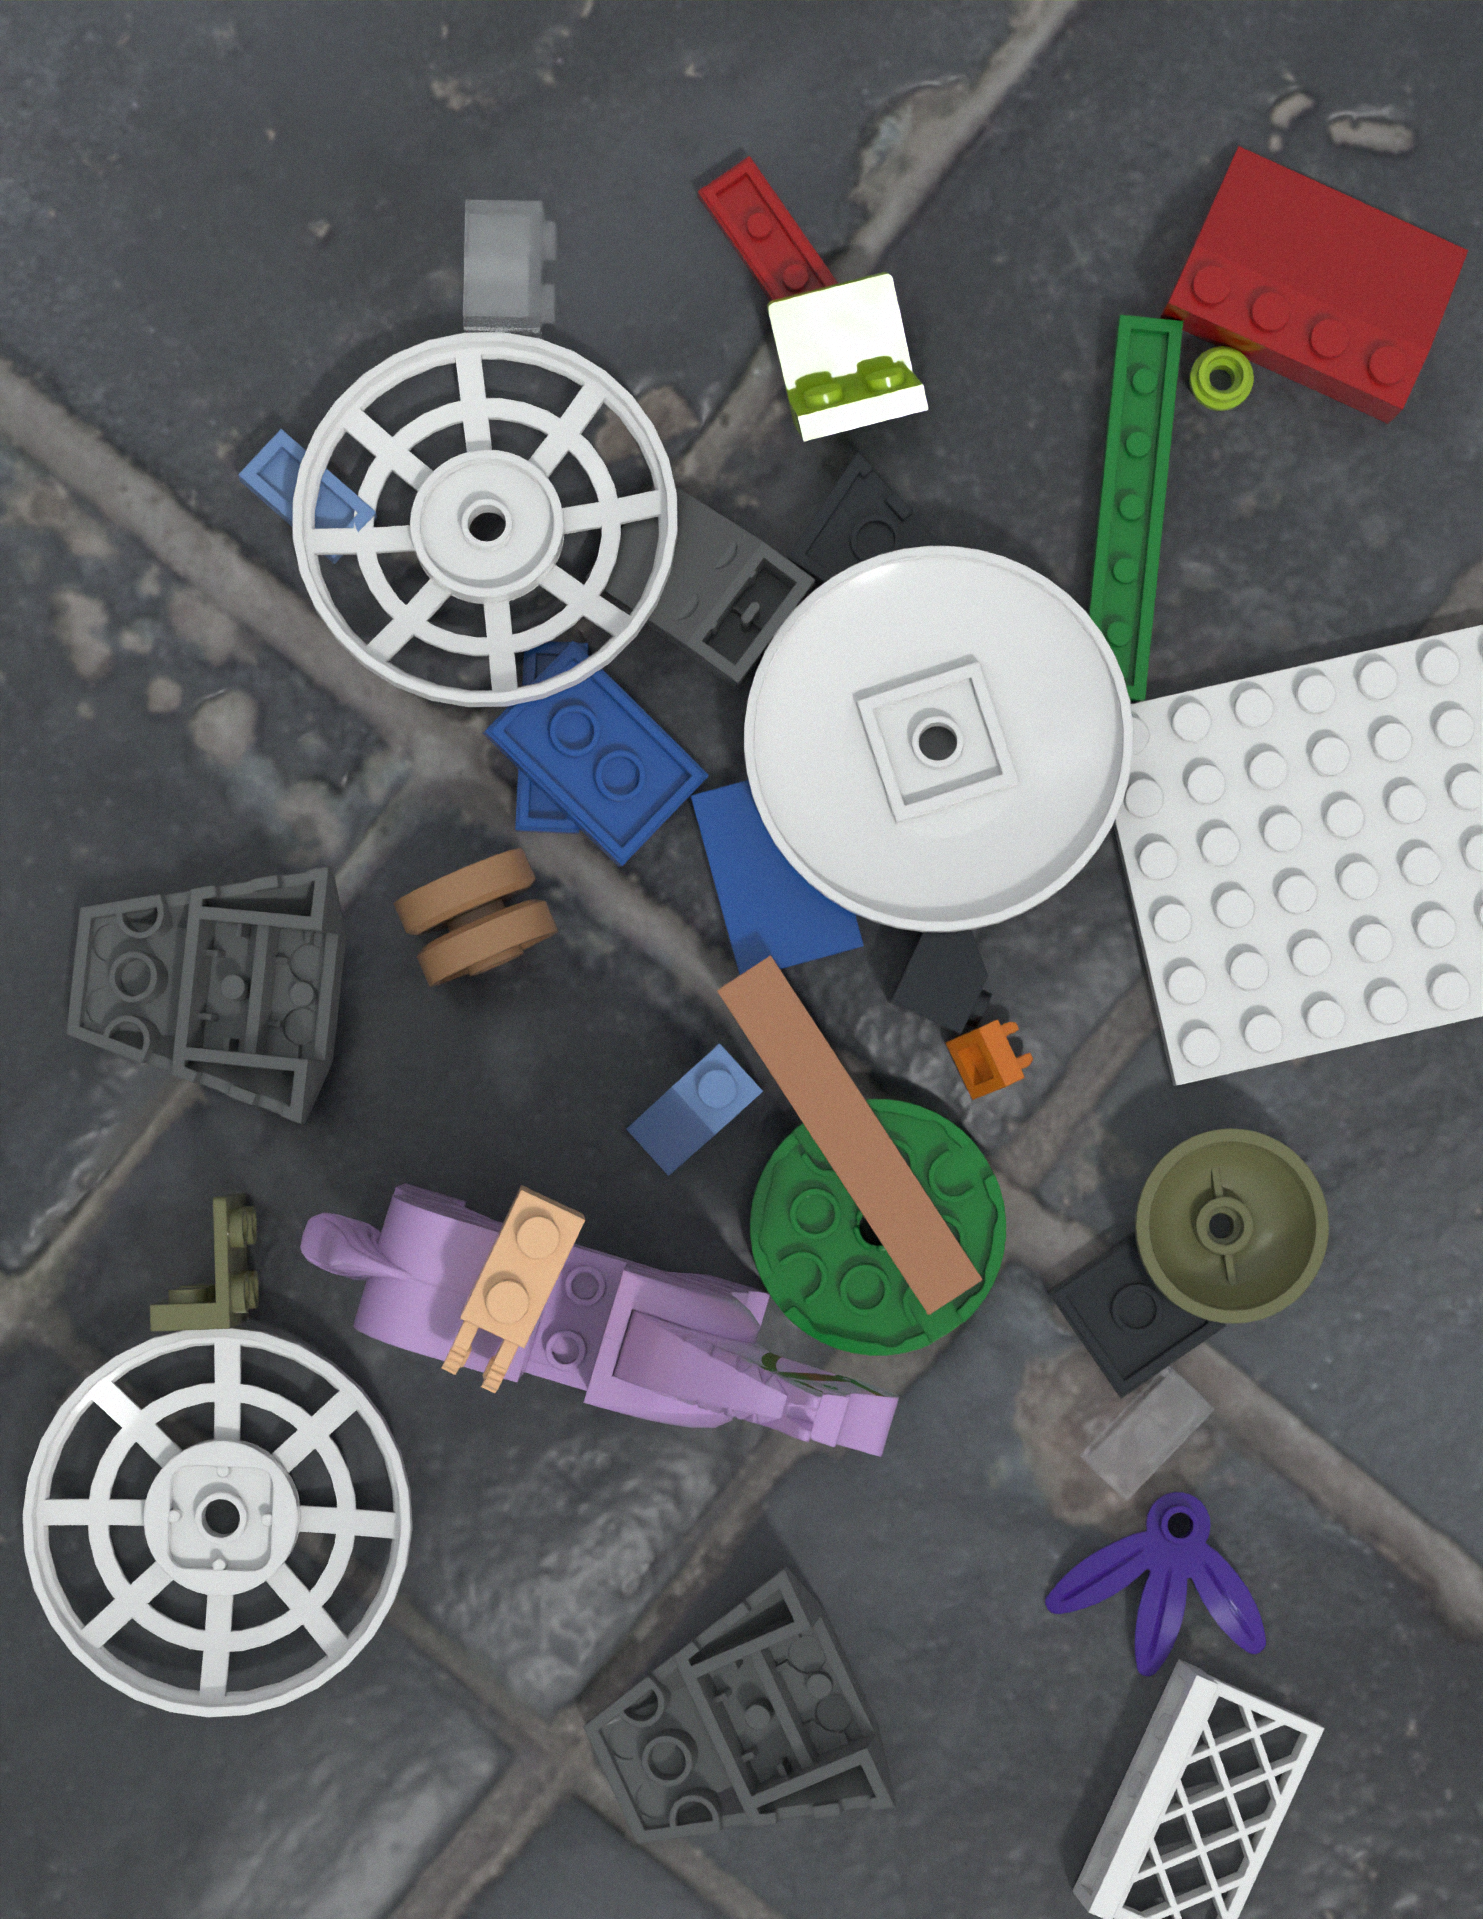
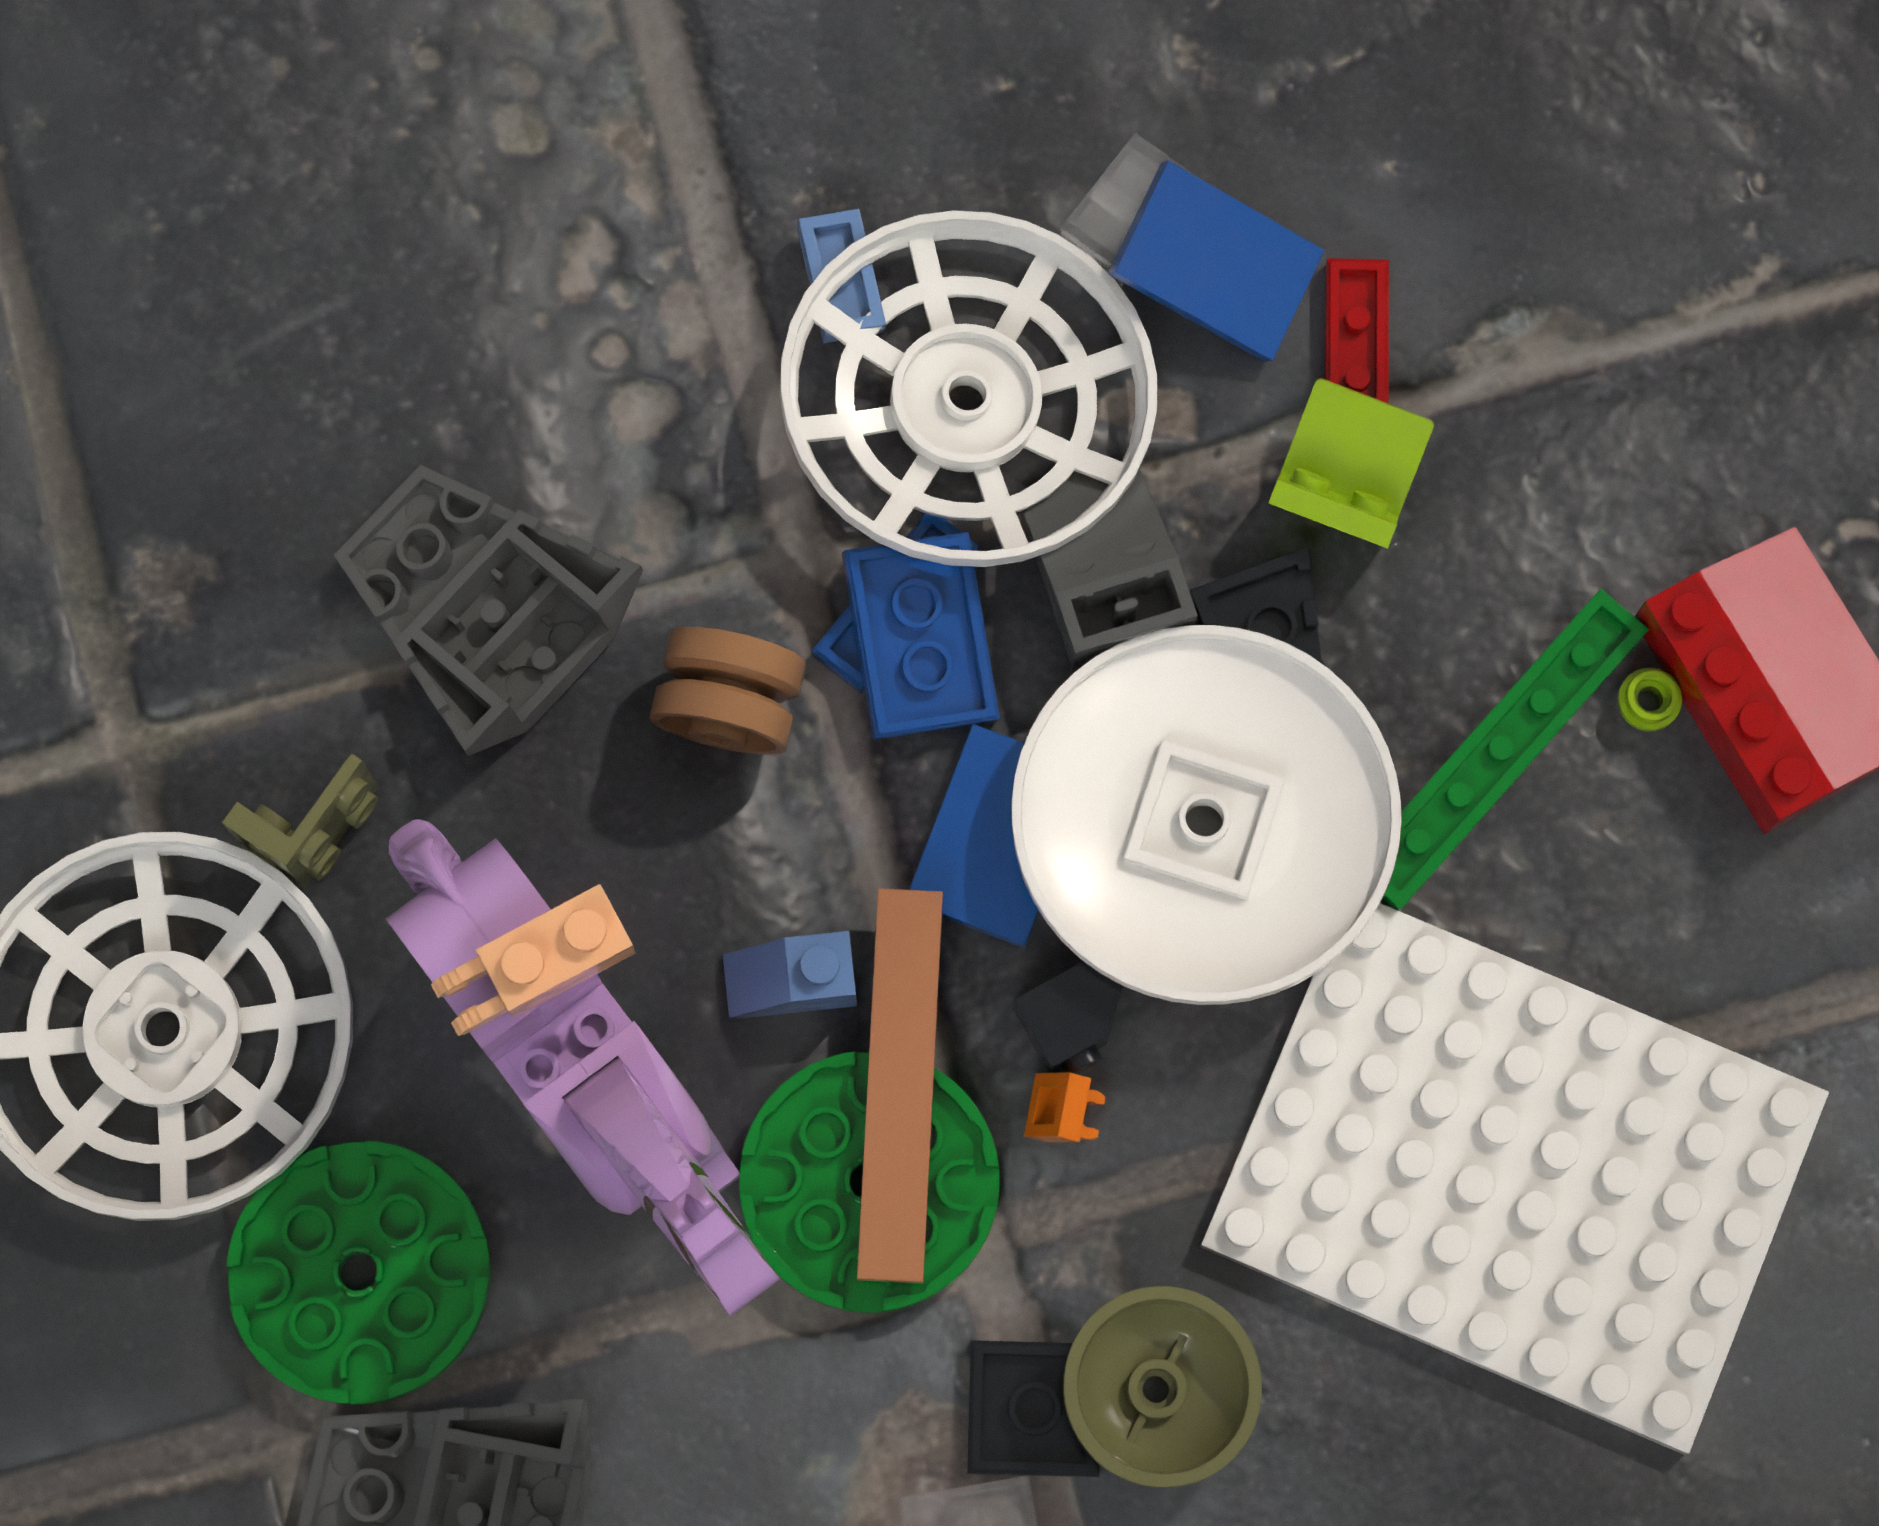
camera: 35 degrees right, 10 degrees down
none -> green plate [226,1140,491,1405]
none -> blue tile [1108,160,1325,362]

